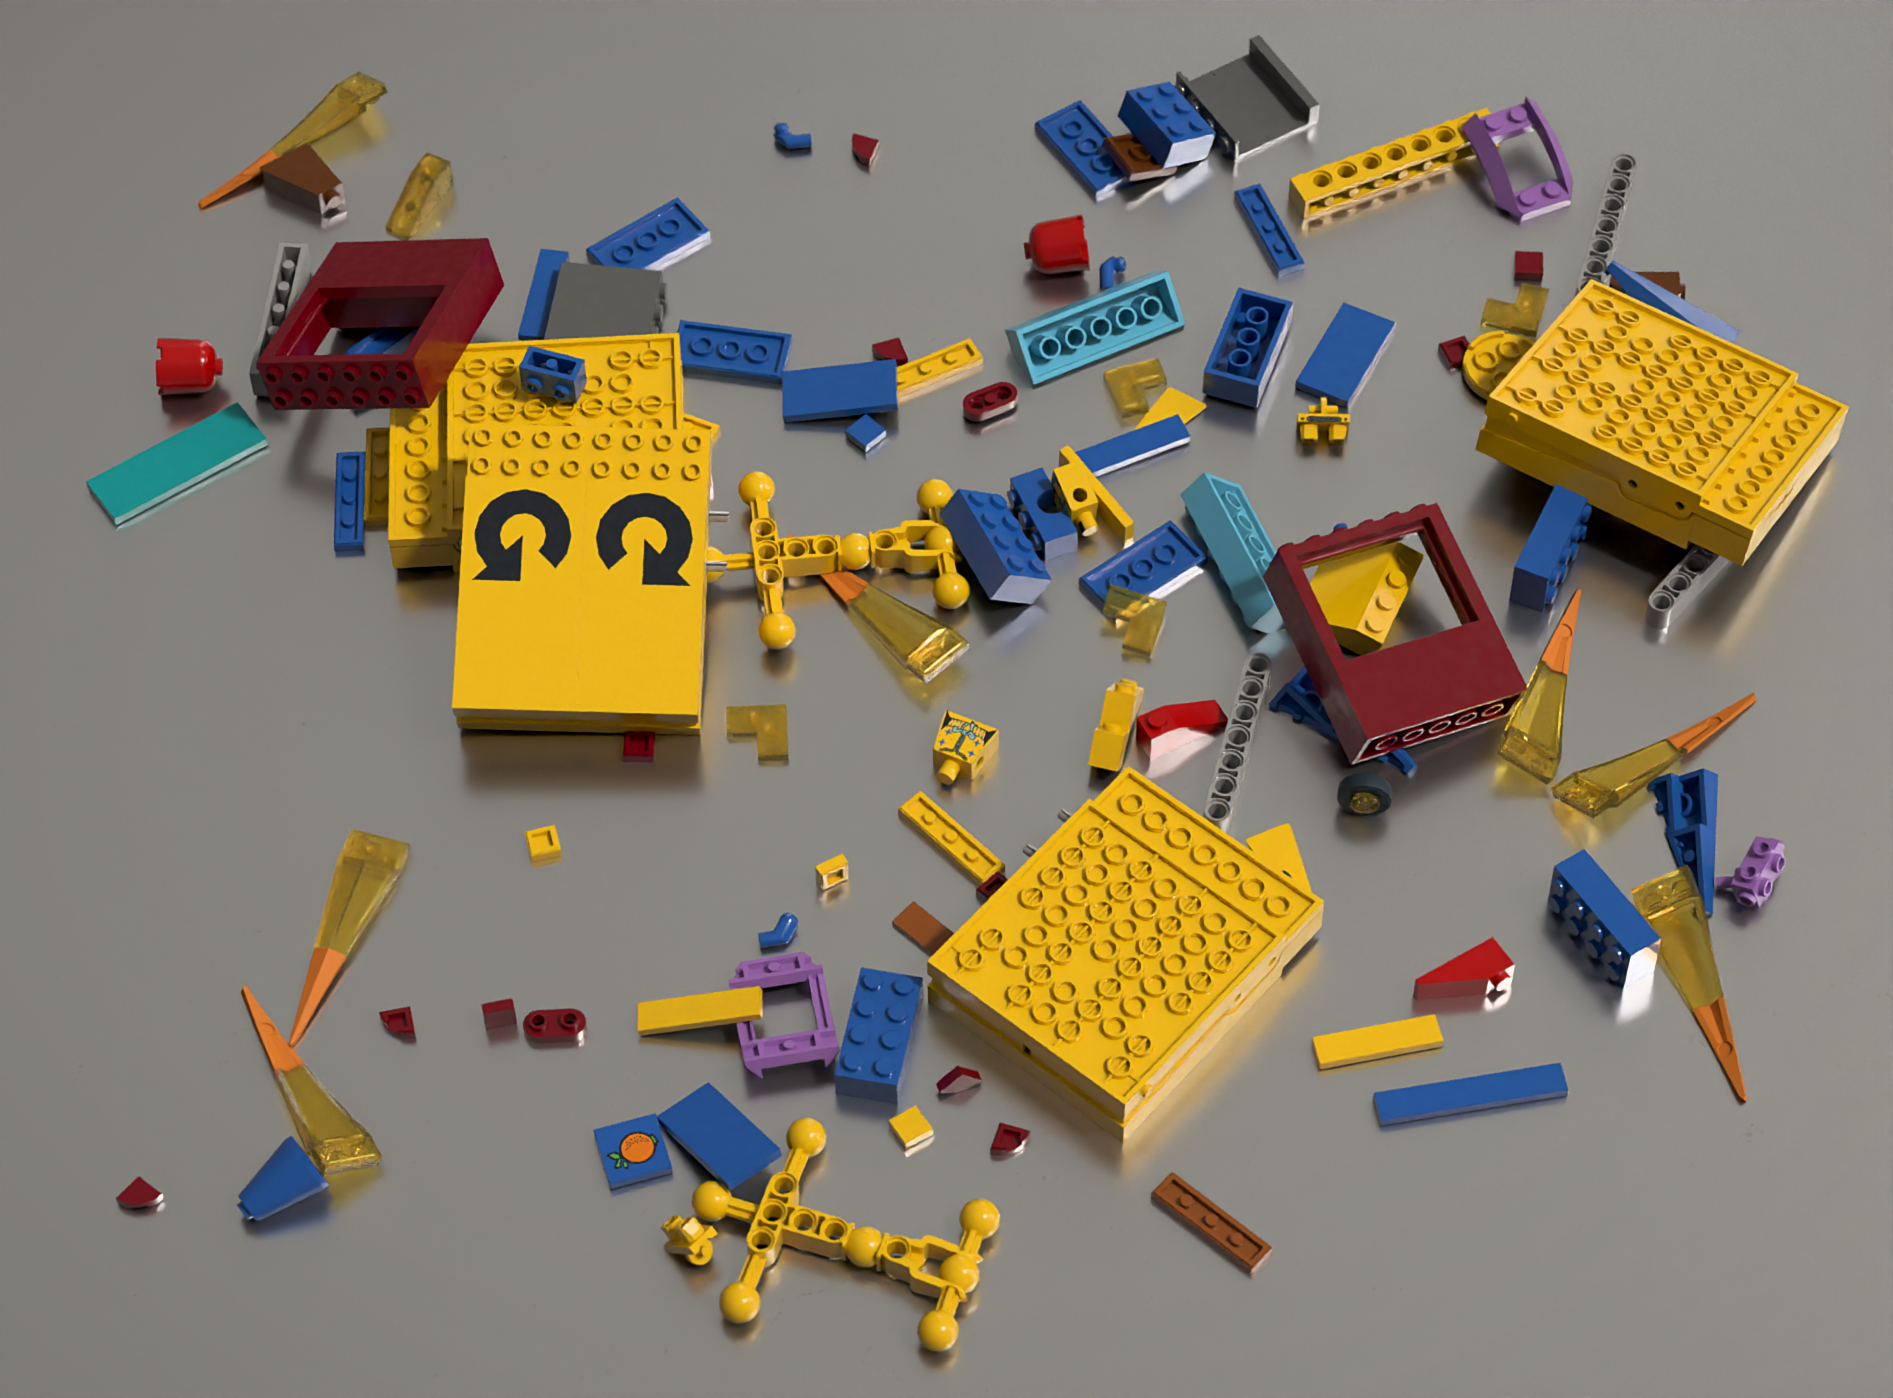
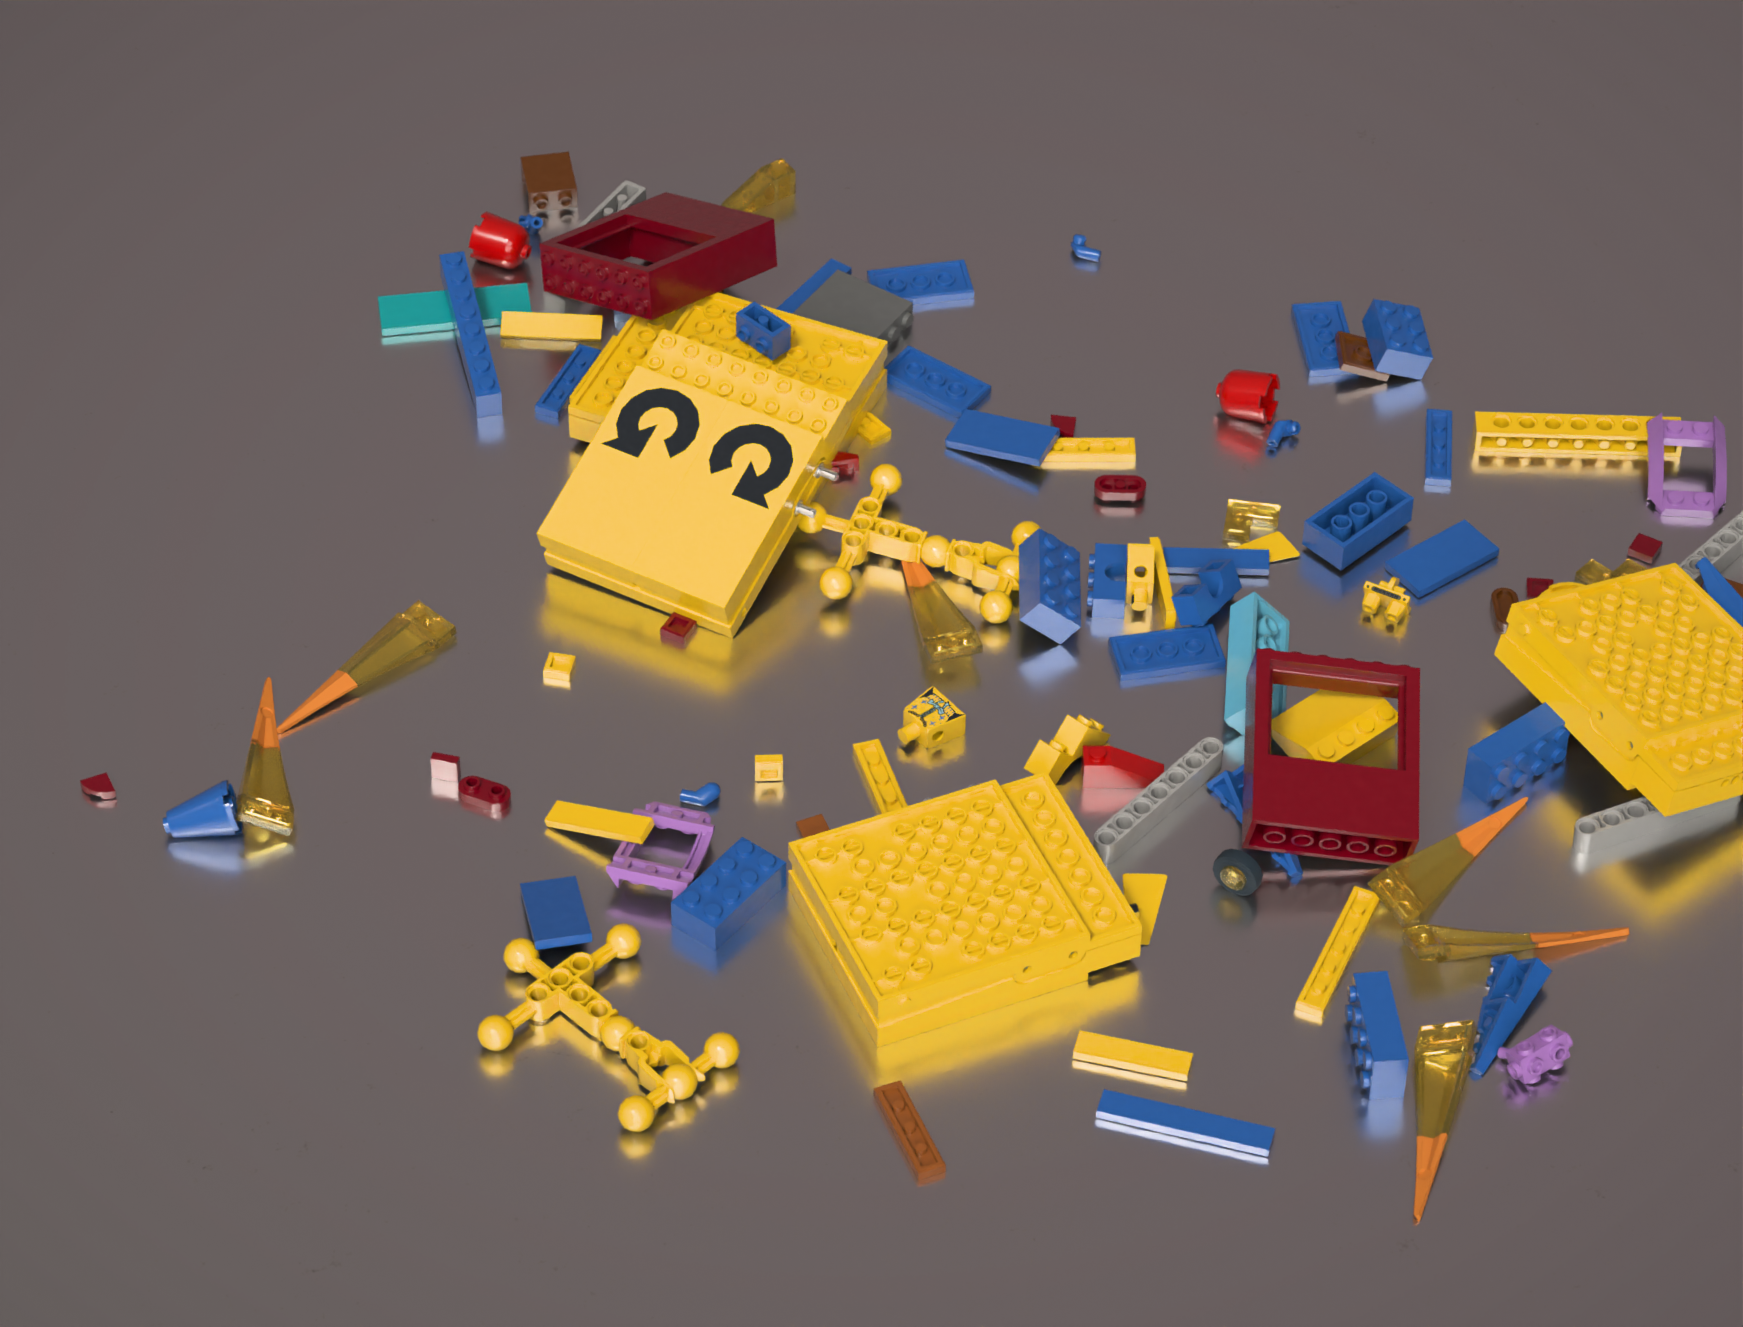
camera: 25 degrees right, 10 degrees down
clear yellow plate [198,72,388,209] -> none
reddish brown slope [260,143,345,214] -> none
dark red tile [379,1006,416,1039] -> none
blue tile [593,1113,673,1189] -> none
yellow hips [661,1215,717,1265] -> none
clear yellow tile [726,704,788,761] -> none
blue tile [845,414,886,452] -> none
dark red tile [852,133,879,166] -> none
yellow tile [889,1105,933,1149] -> none
dark red tile [936,1066,982,1094] -> none
dark red tile [990,1122,1030,1156] -> none
medium azure slope [1005,270,1186,385] -> none
clear yellow tile [1101,584,1167,657] -> none
dark grey panel [1175,35,1319,161] -> none
red slope [1413,937,1515,1001] -> none
none -> blue brick [439,251,502,418]
none -> yellow tile [500,311,603,342]
none -> blue arm [518,214,543,234]
none -> reddish brown panel [520,152,578,213]
none -> blue arch [1171,559,1242,627]
none -> yellow tile [1295,886,1381,1018]
none -> reddish brown tile [1490,588,1519,631]

